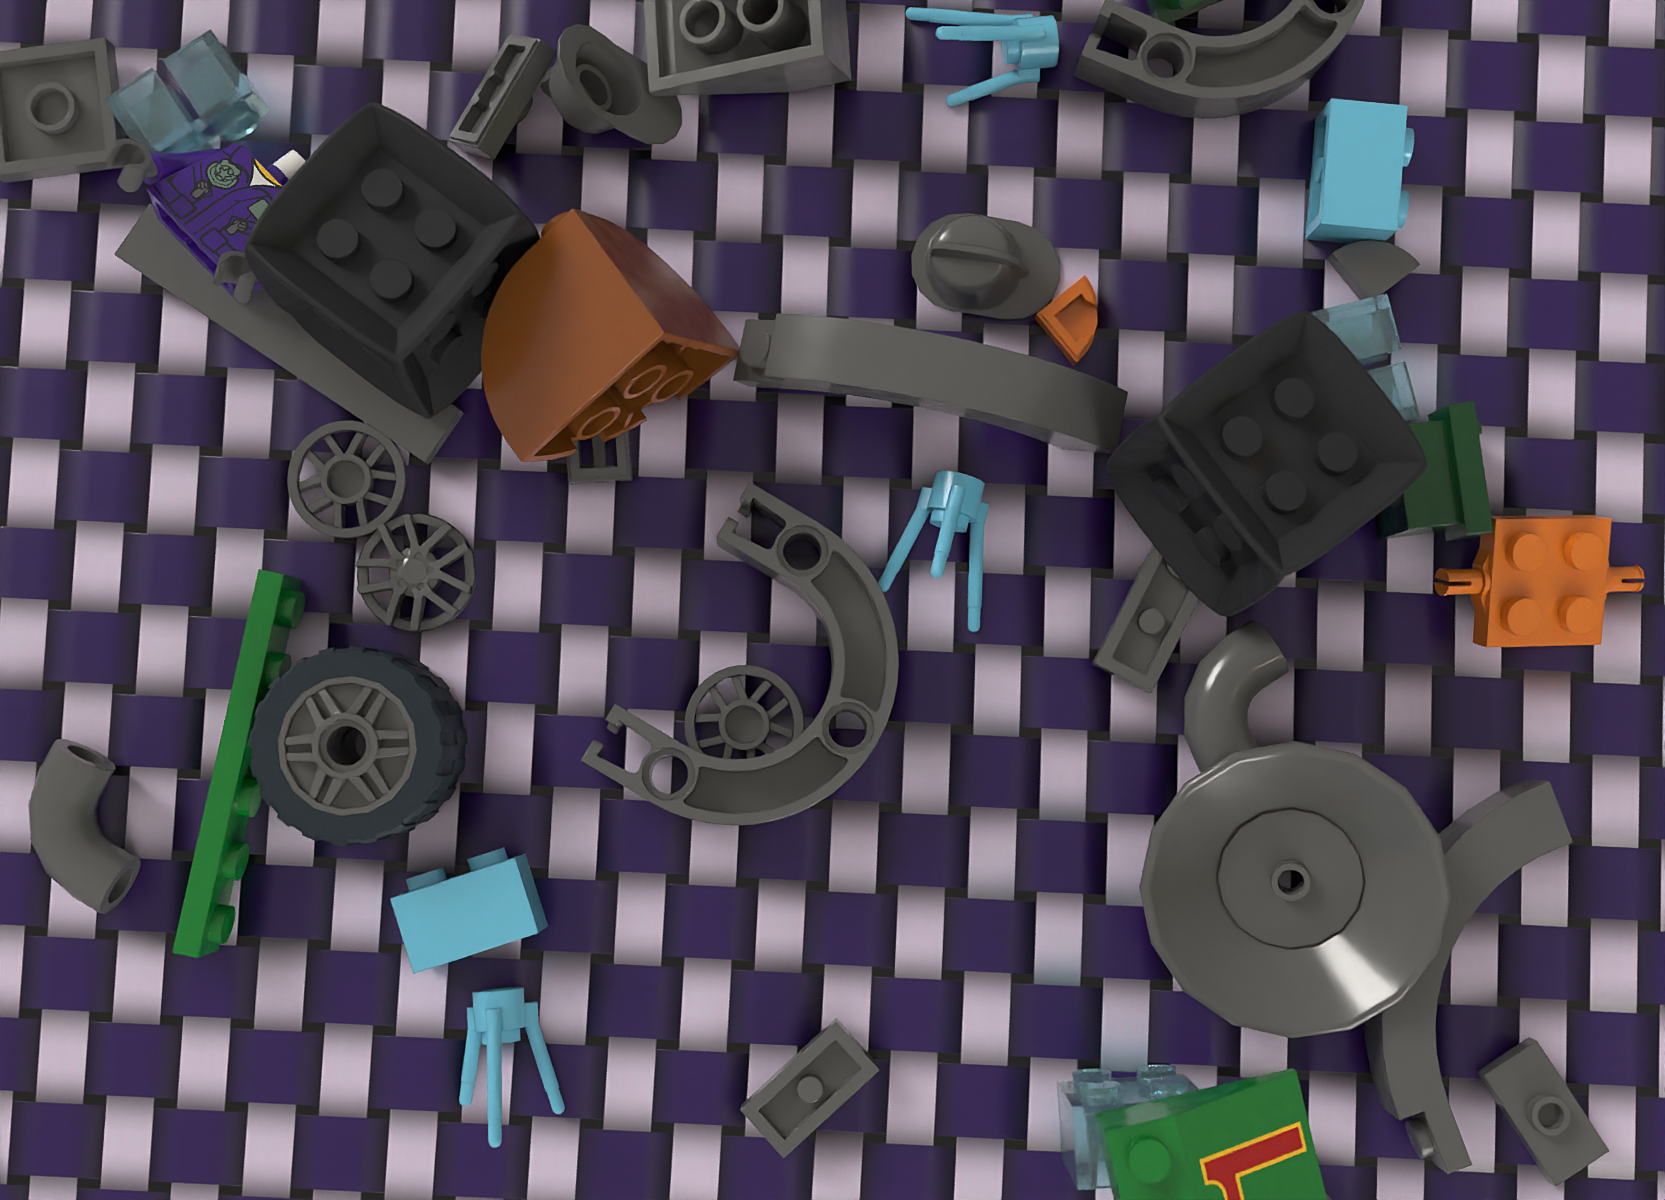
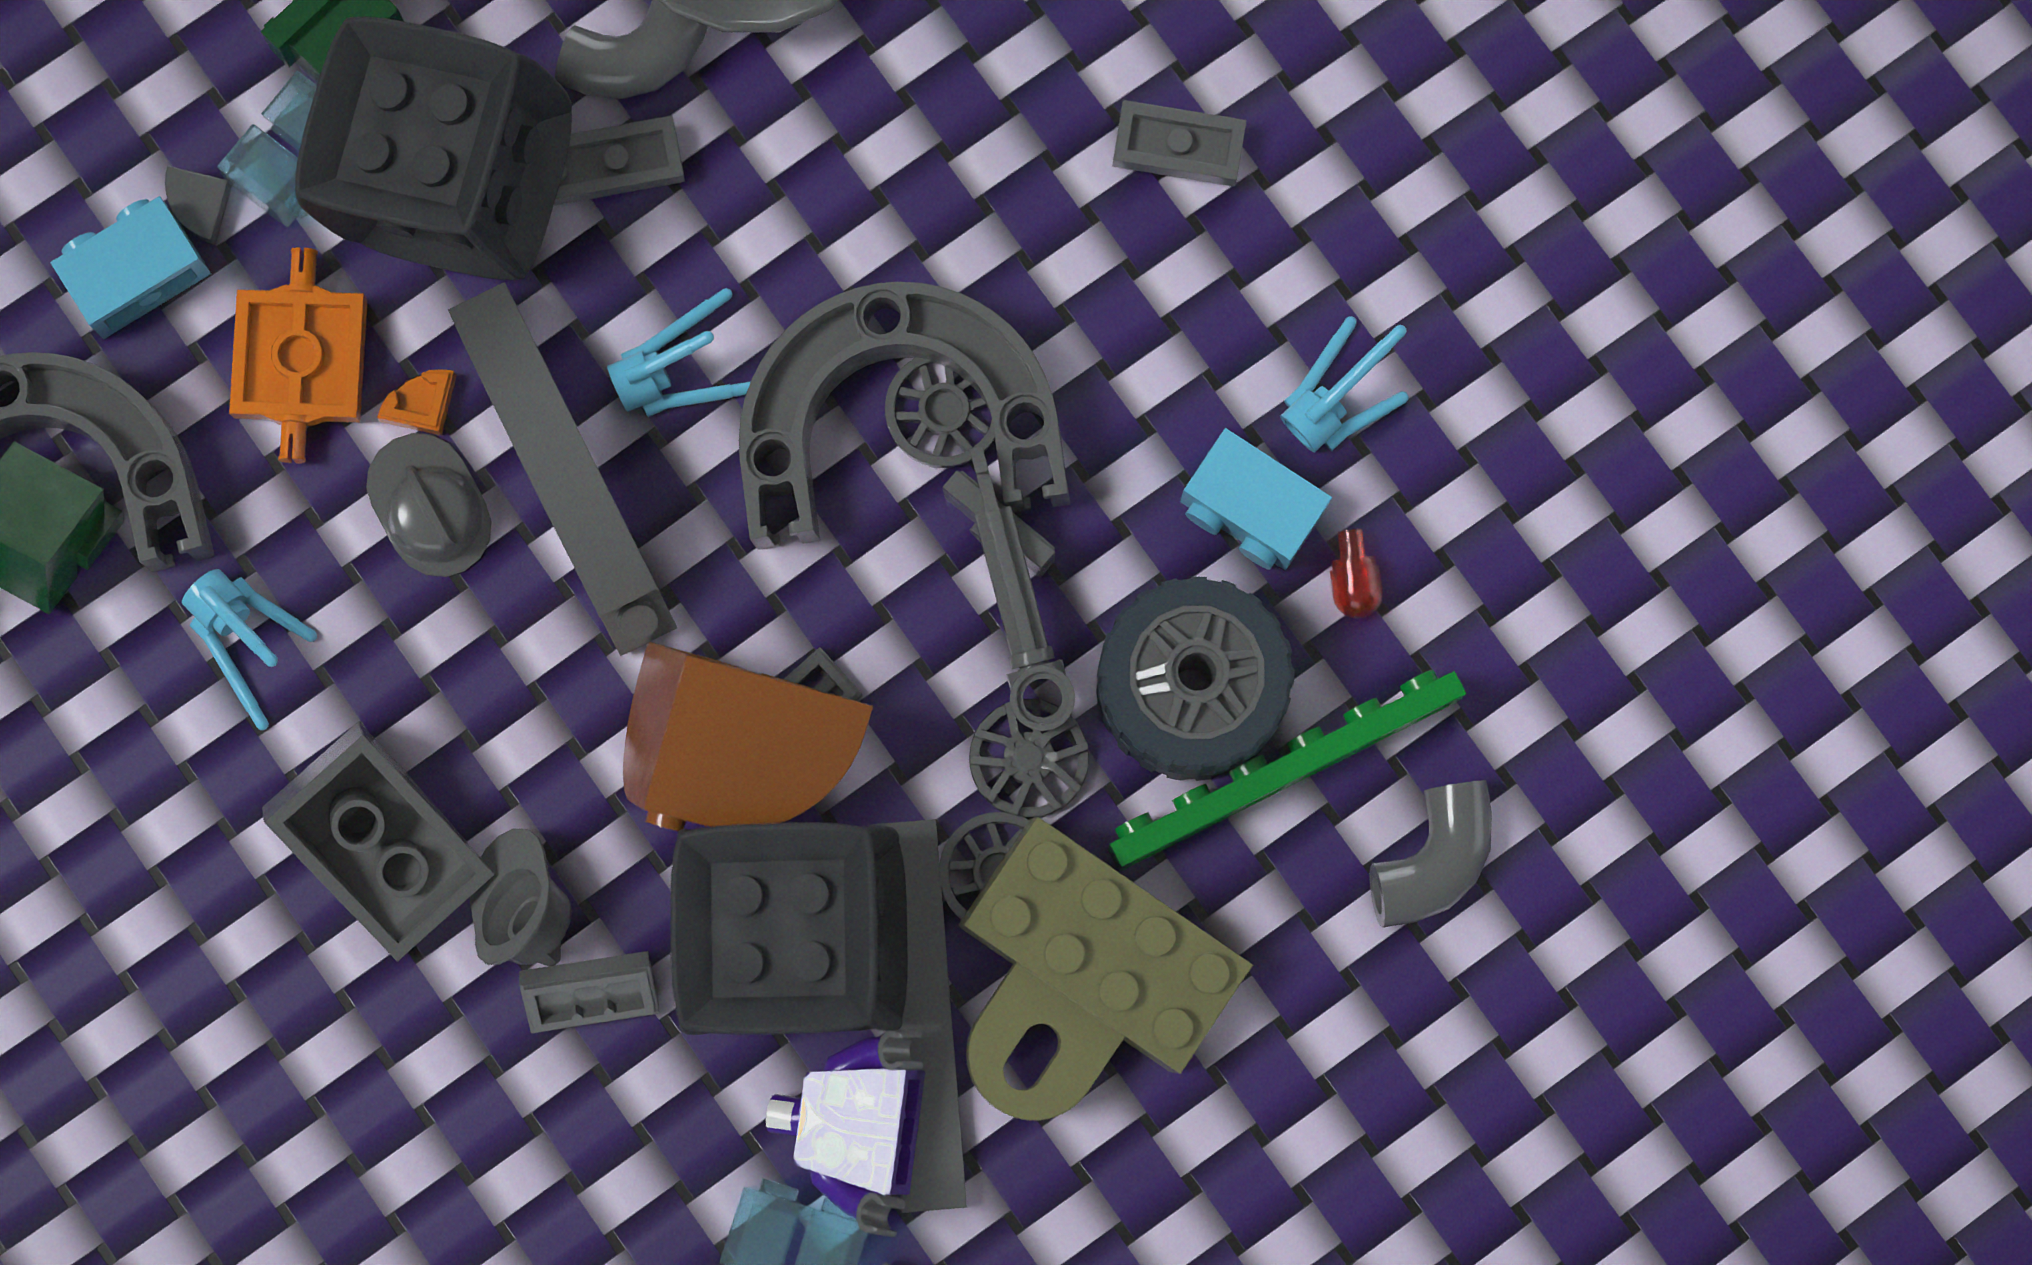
camera: 135 degrees left, 5 degrees down
none -> orange plate [229,247,367,464]
none -> dark grey plate [943,470,1055,578]
none -> olive brick [958,817,1253,1120]
none -> dark grey piece [970,447,1075,731]
none -> clear red cylinder [1329,529,1383,619]

